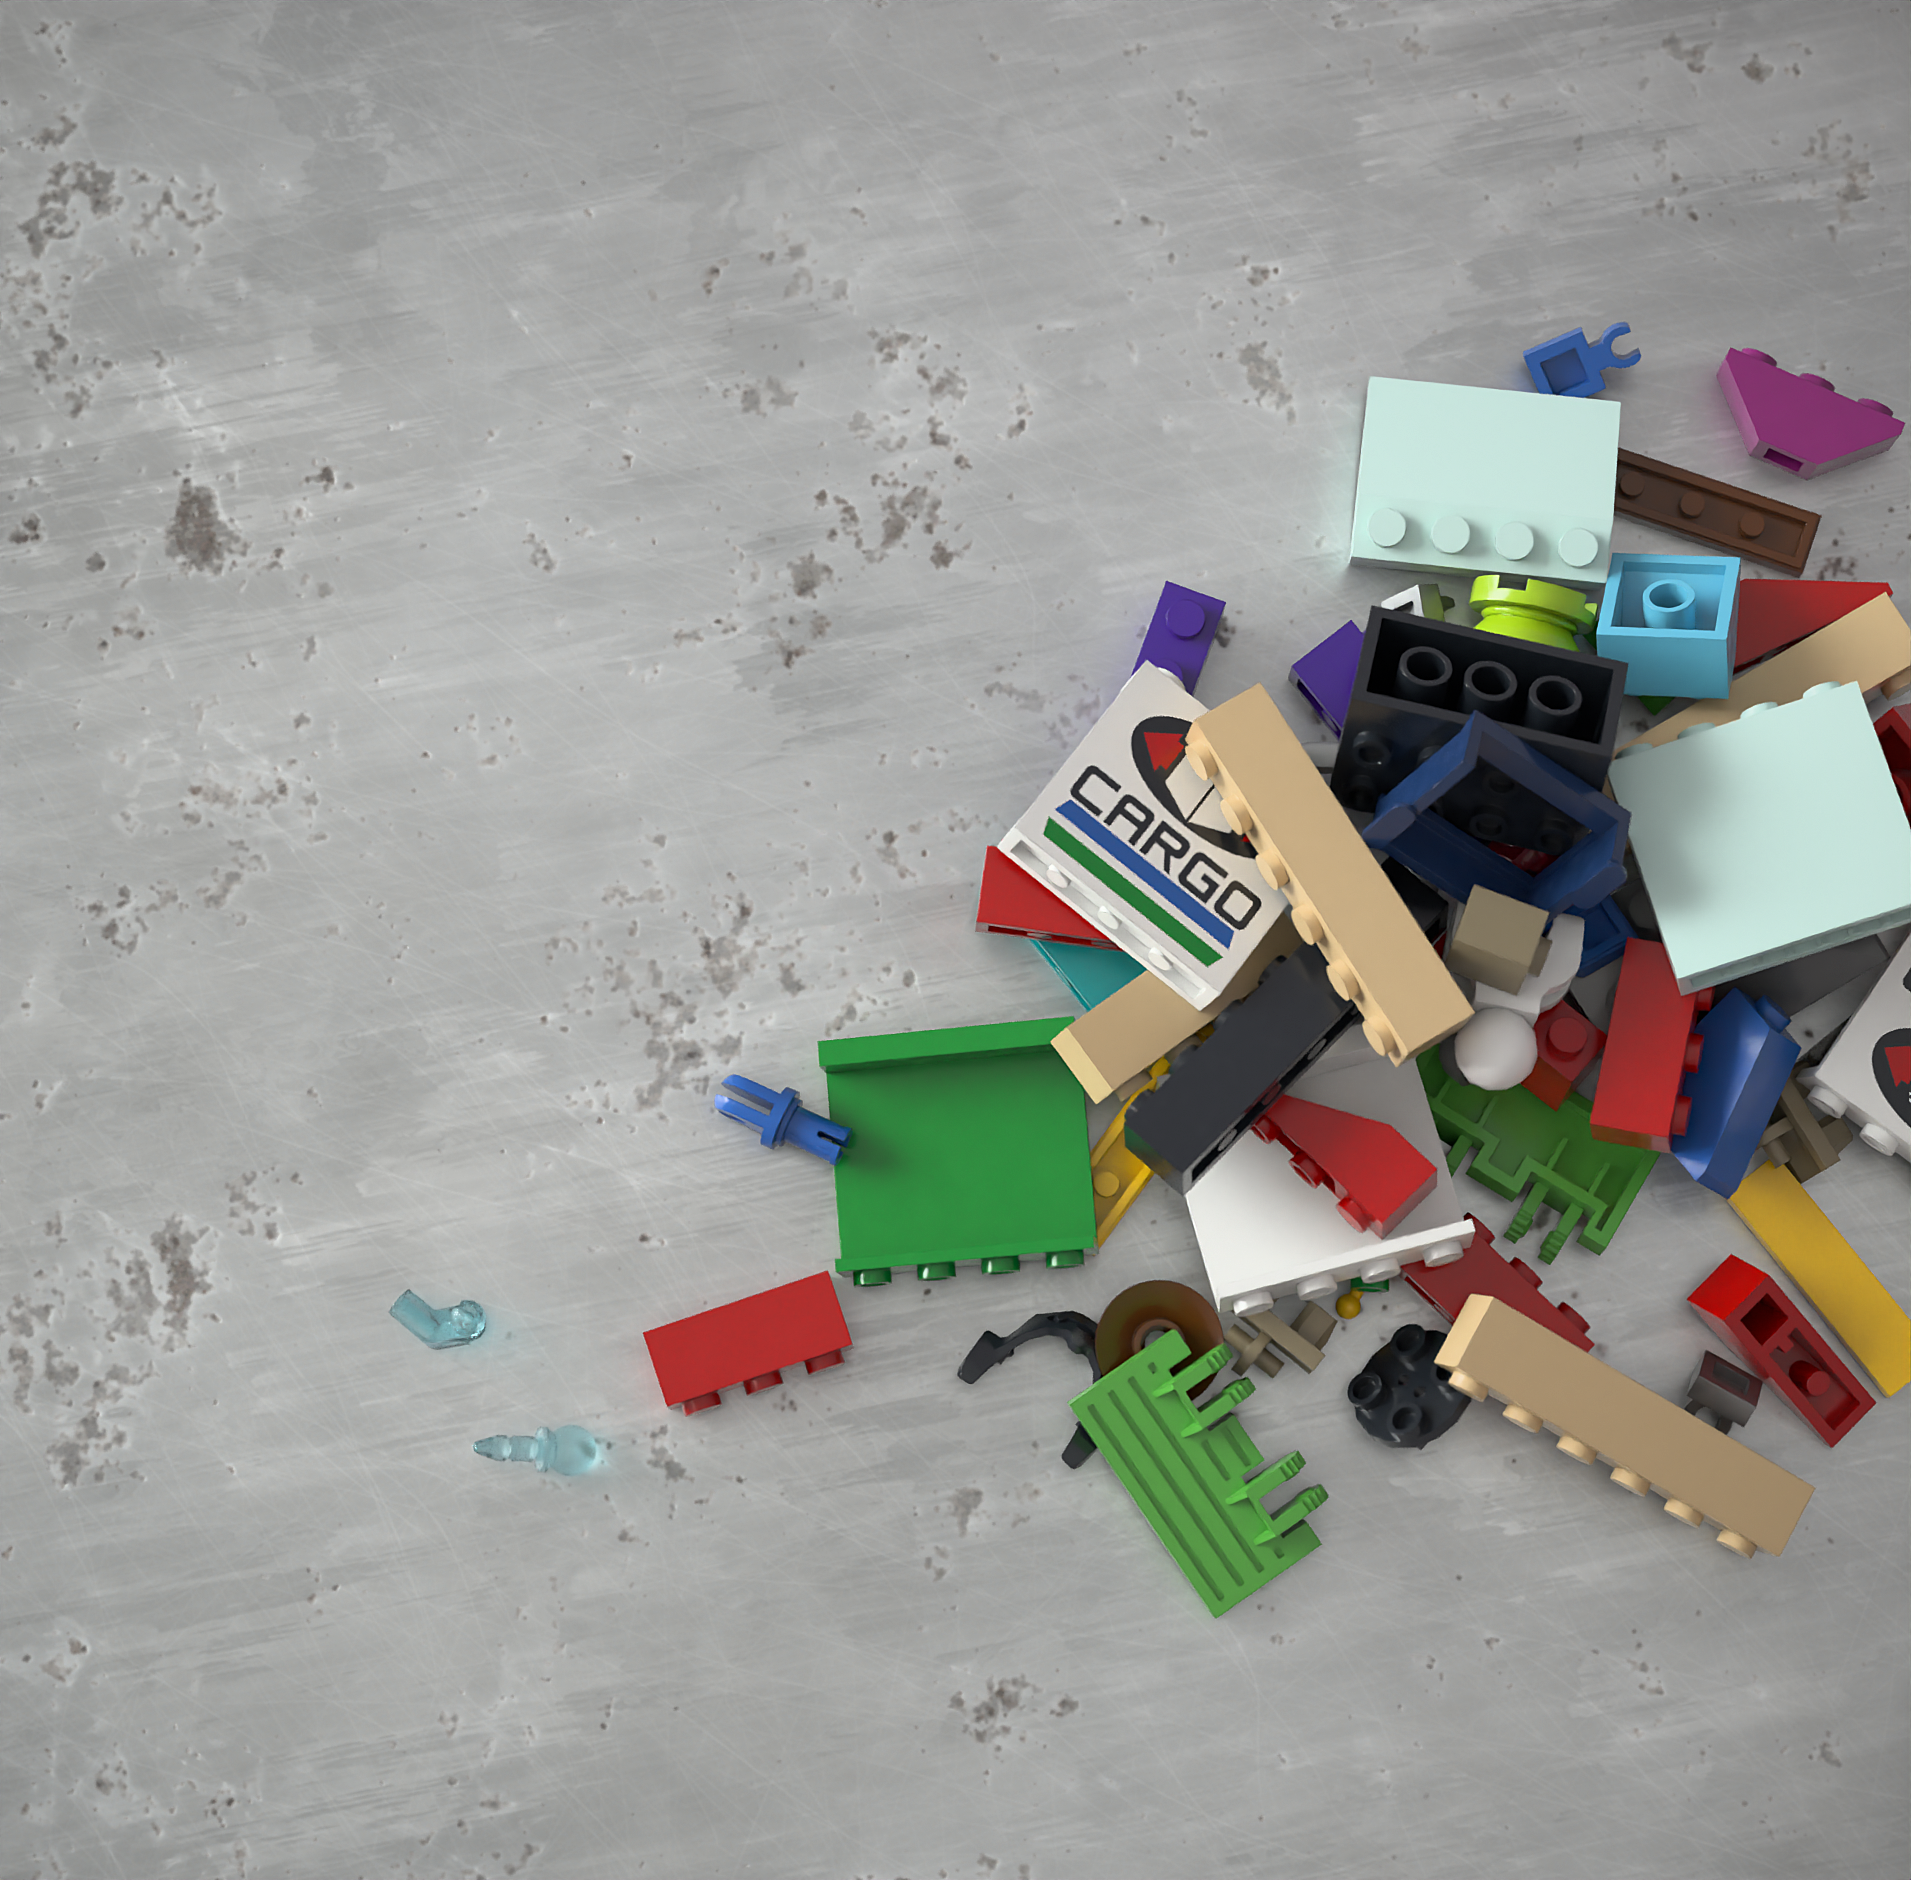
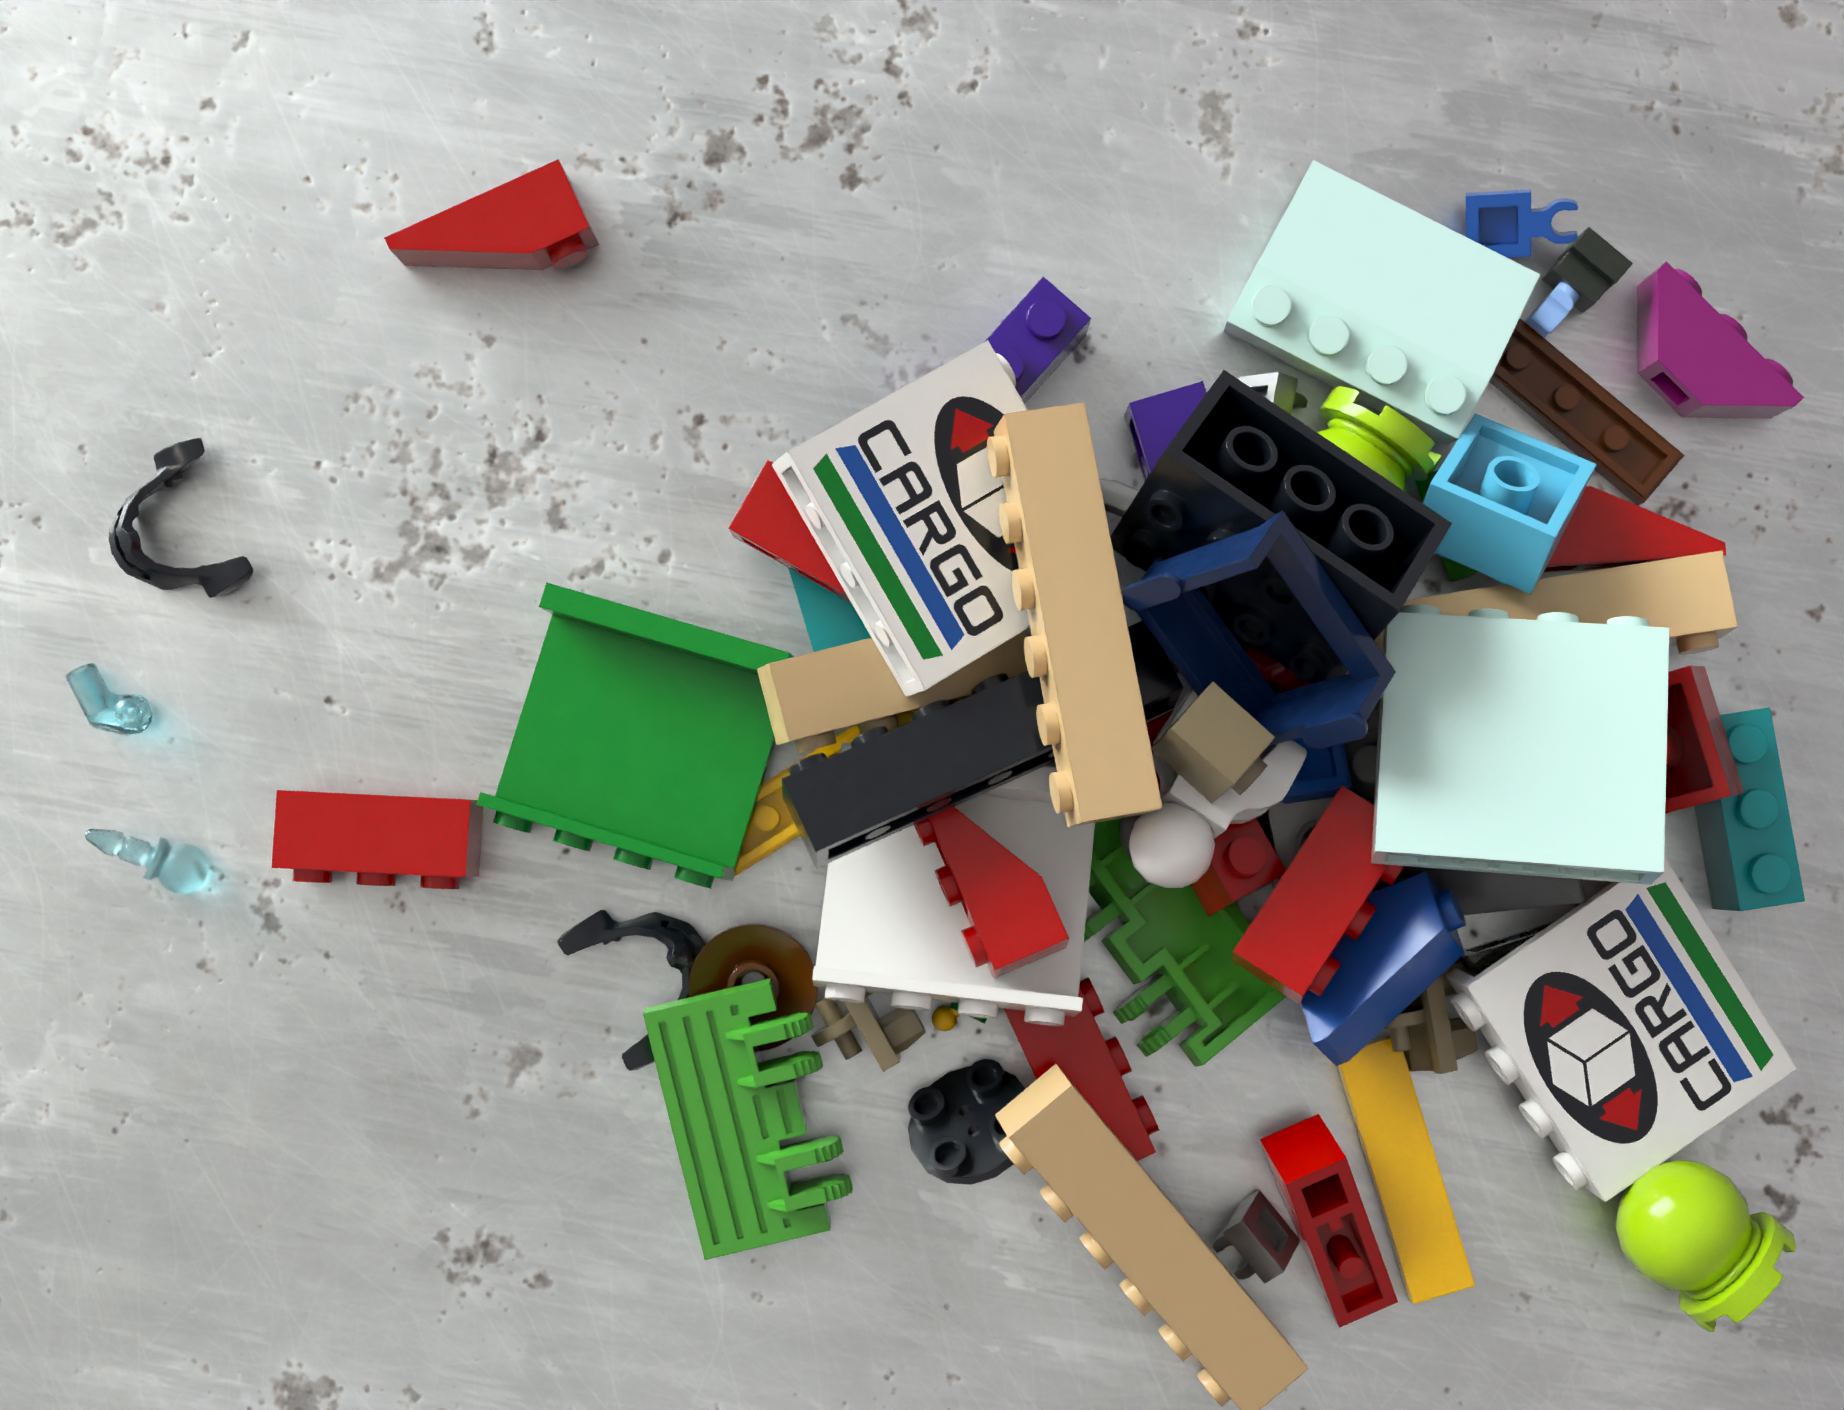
camera: 25 degrees right, 5 degrees up
blue arm [714,1074,853,1166] -> none
none -> black helmet [108,438,253,598]
none -> red slope [384,159,599,270]
none -> pearl dark grey piece [1525,227,1633,338]

